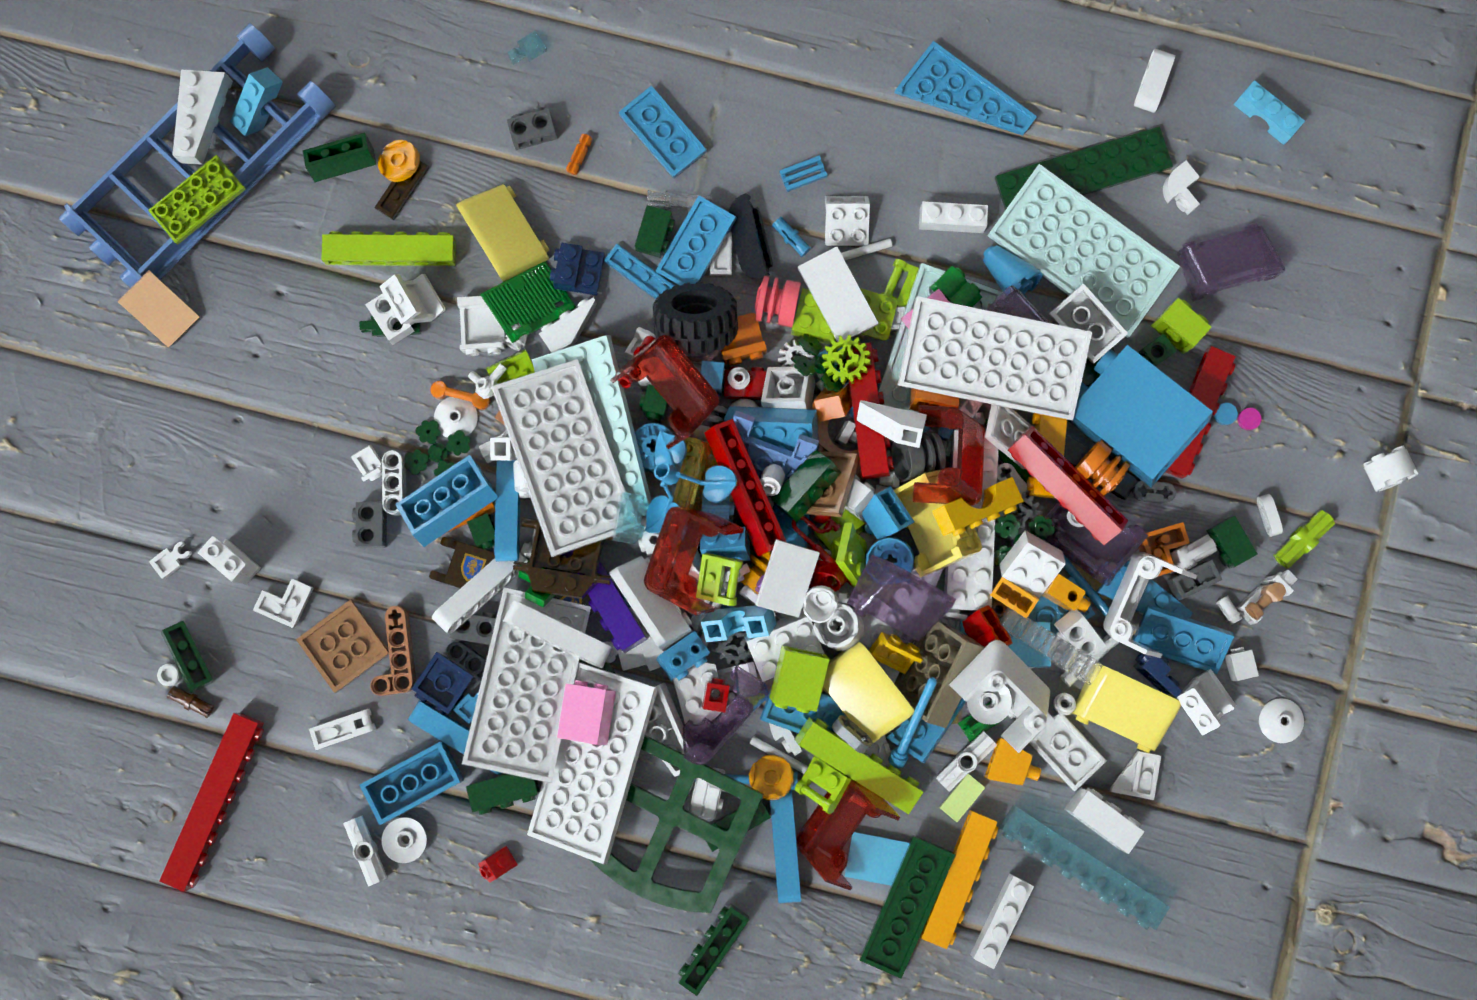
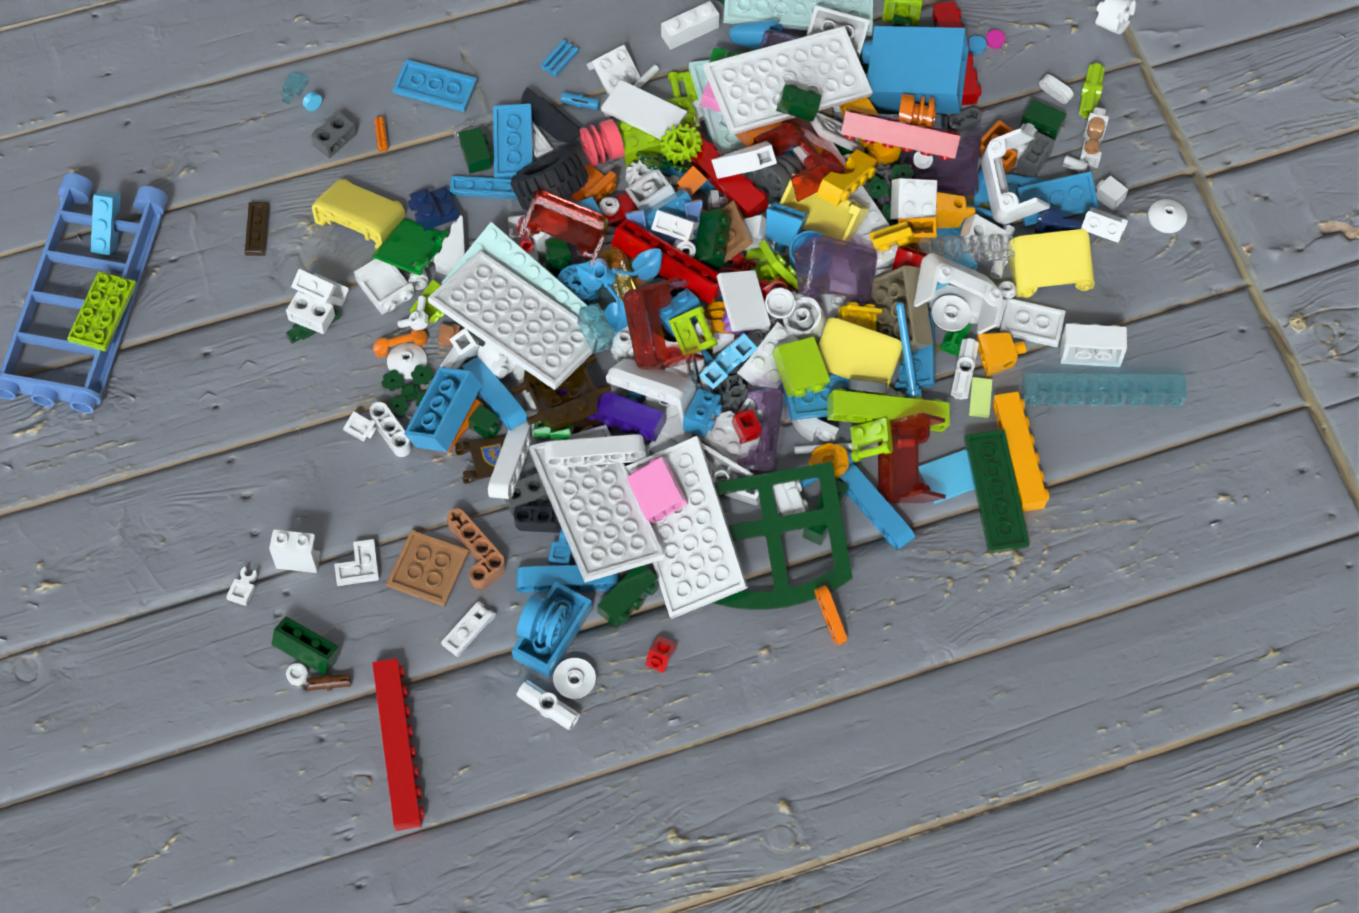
camera: 35 degrees left, 20 degrees down
light nougat tile [118,270,200,348] -> none
white wedge [173,70,233,165] -> none
dark green brick [303,132,377,182] -> none
lime brick [321,231,457,266] -> none
dark grey brick [352,502,387,548] -> none
light orange tile [378,139,420,182] -> none
dark blue plate [411,652,474,715] -> none
dark green brick [678,903,749,996] -> none
white brick [970,873,1034,969] -> none
white wing [1110,751,1161,800] -> none
none -> medium azure tile [303,92,322,111]
none -> dark azure wheel [517,594,568,648]
none -> white hinge [651,210,699,242]
none -> dark green brick [776,84,822,122]
none -> orange beam [815,585,847,646]
none -> yellow bracket [869,221,913,253]

